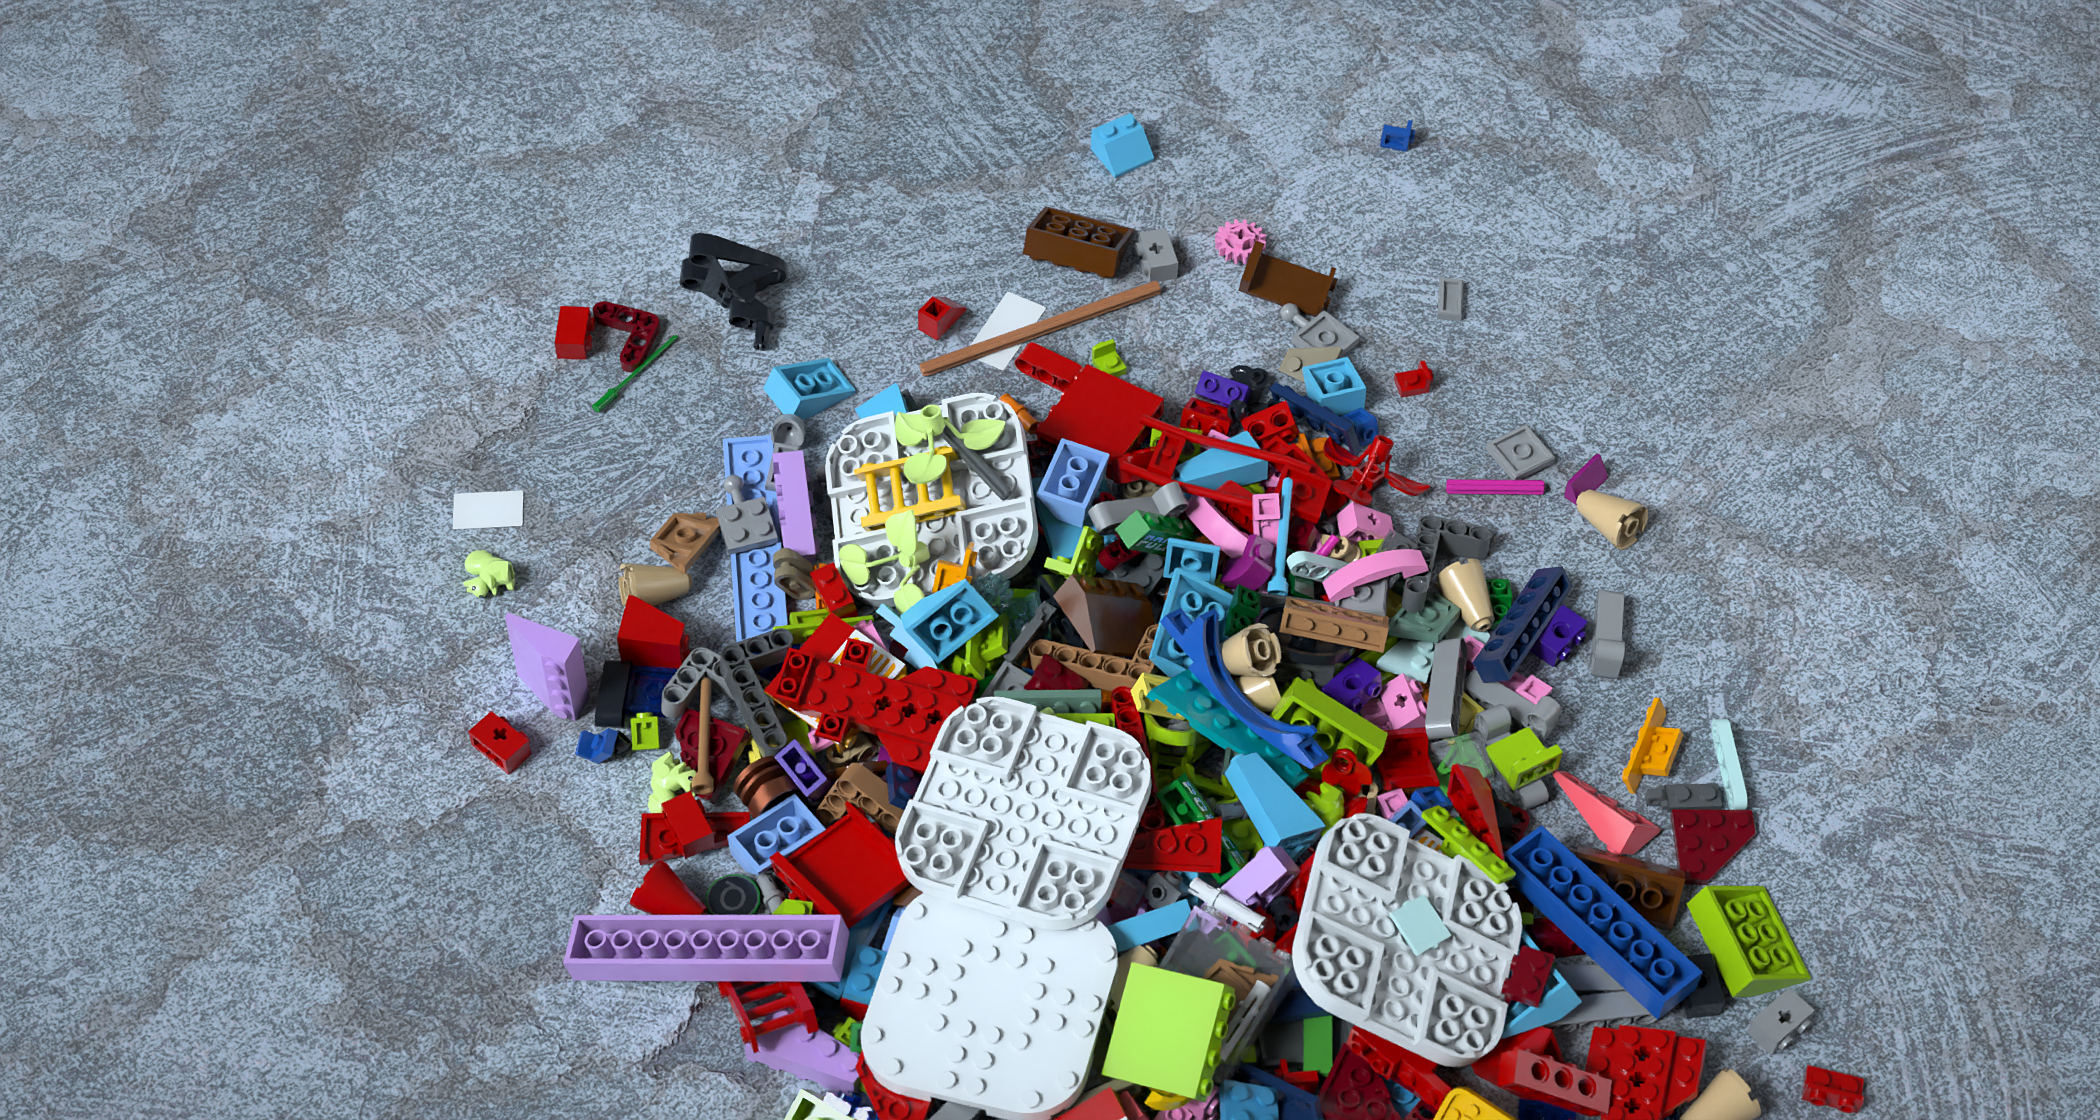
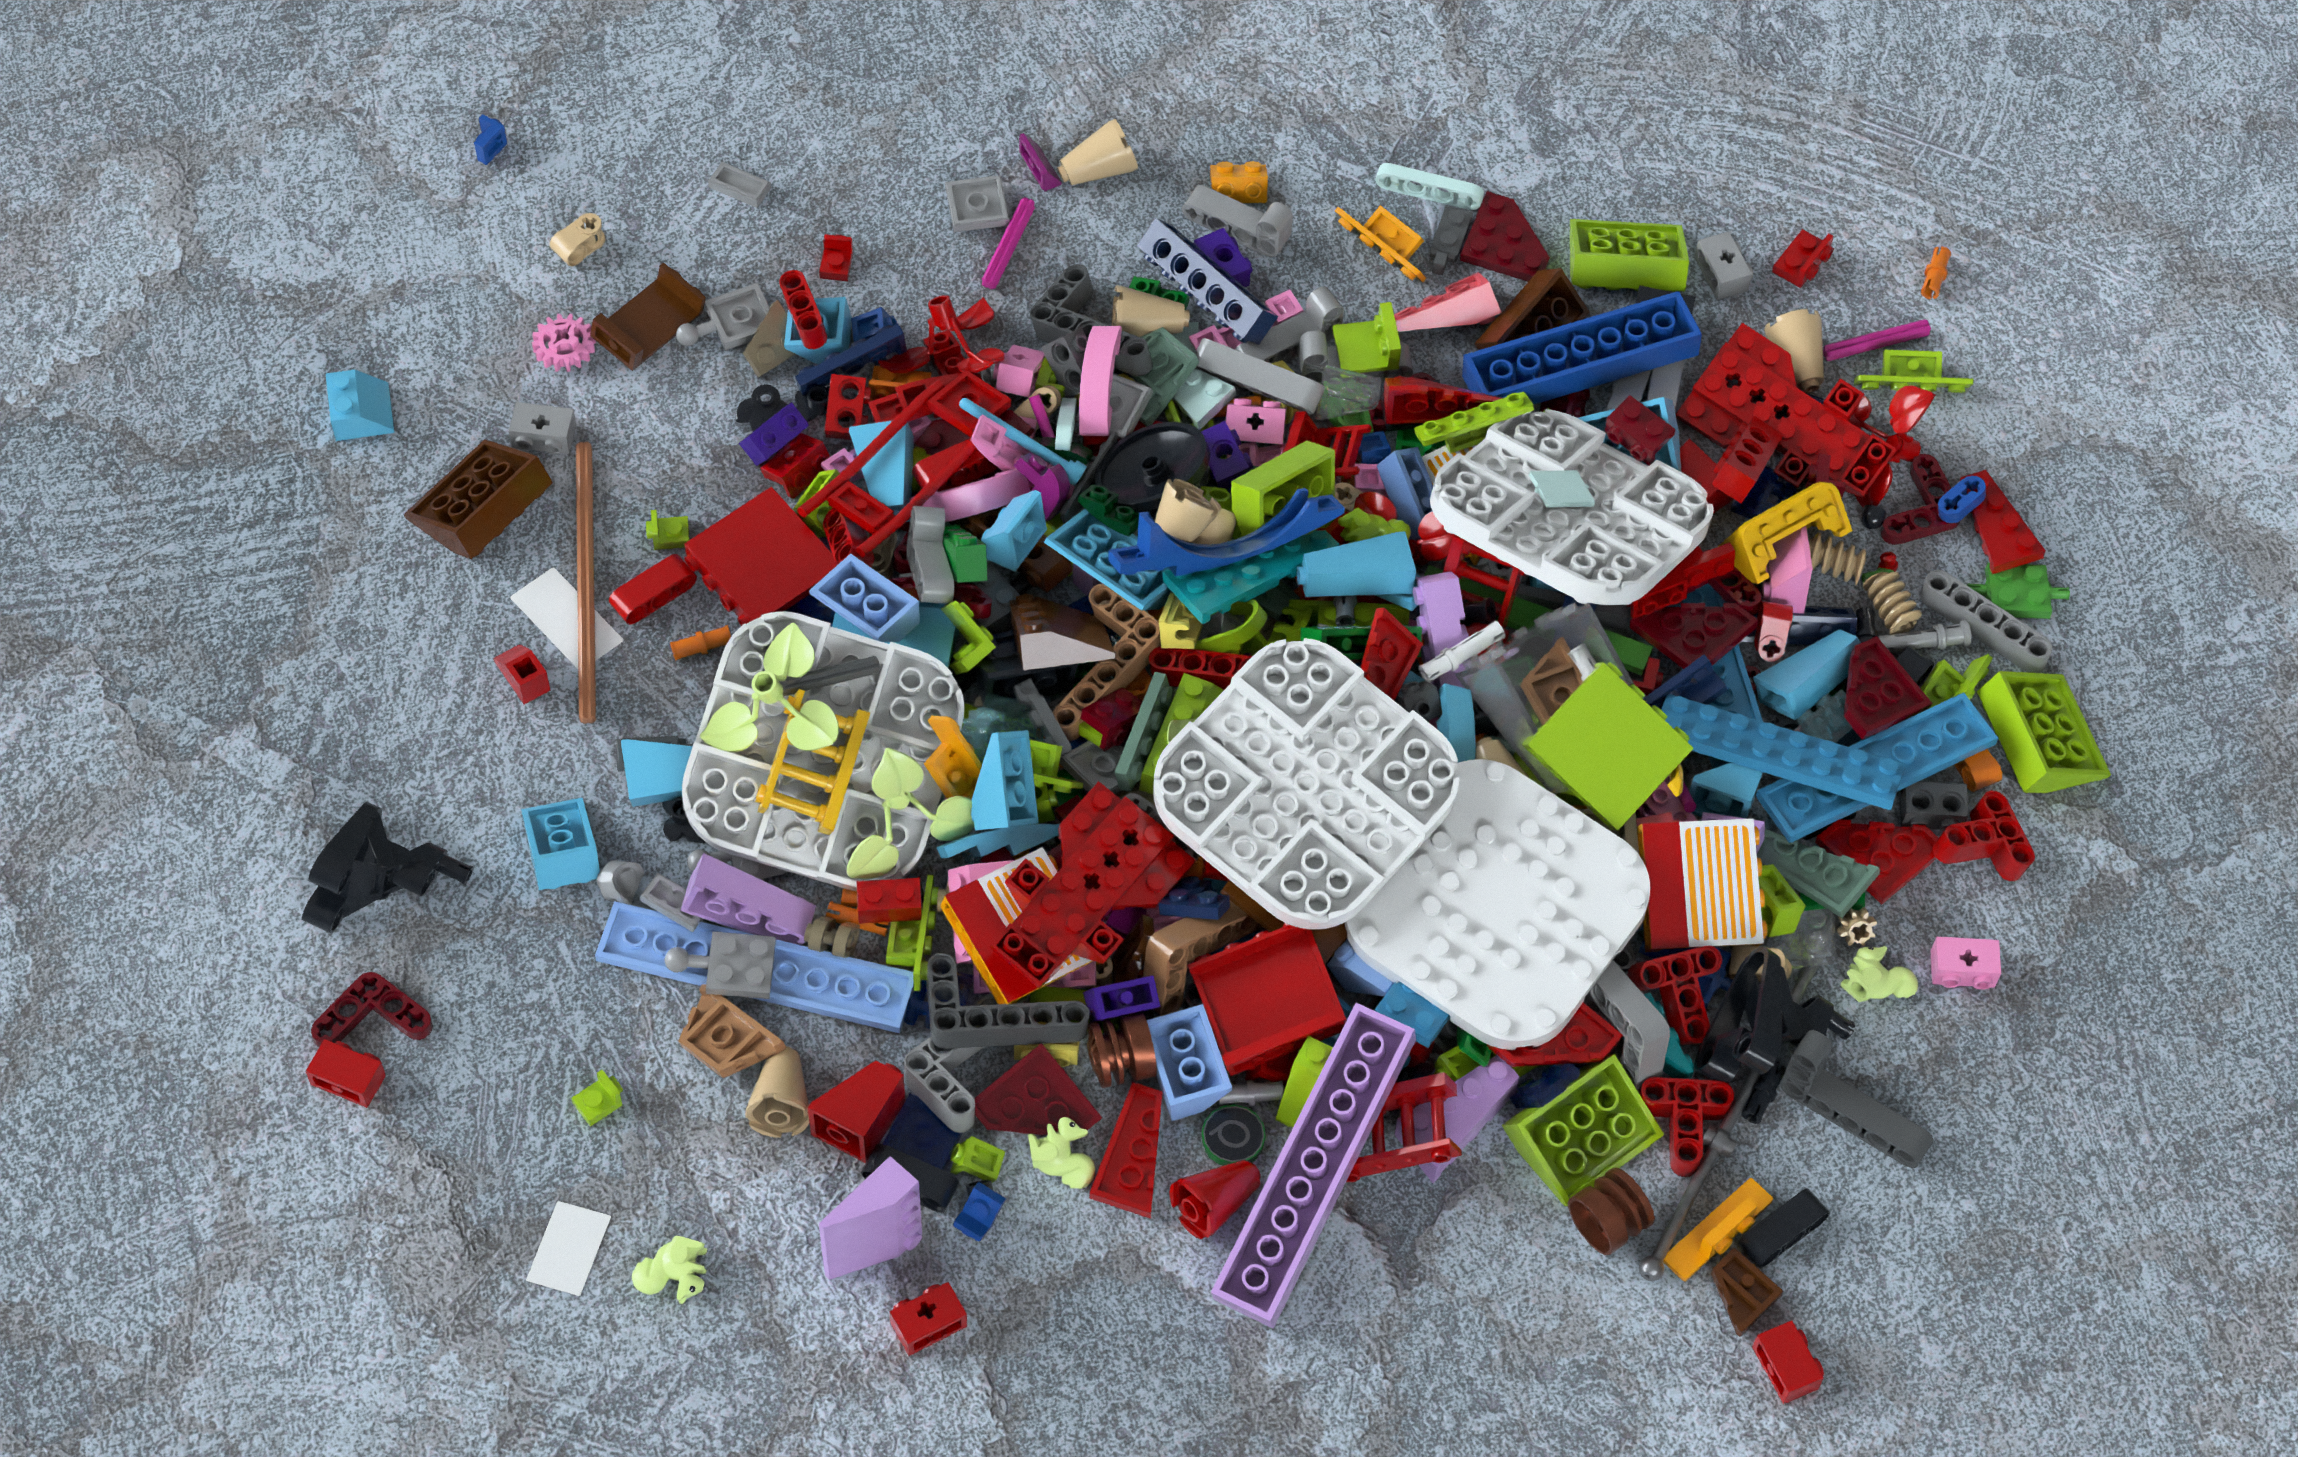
camera: 70 degrees left, 5 degrees up
green piece [592,334,678,413] -> none
red brick [661,791,717,859] -> none
medium nougat piece [692,678,714,795] -> none
black hinge [1227,400,1248,421] -> none
medium nougat fence [1280,597,1389,653] -> none
red plate [1322,748,1373,798] -> none
none -> tan piece [550,213,605,266]
none -> lime bracket [571,1070,623,1127]
none -> red beam [779,270,828,349]
none -> light orange bracket [1210,161,1268,203]

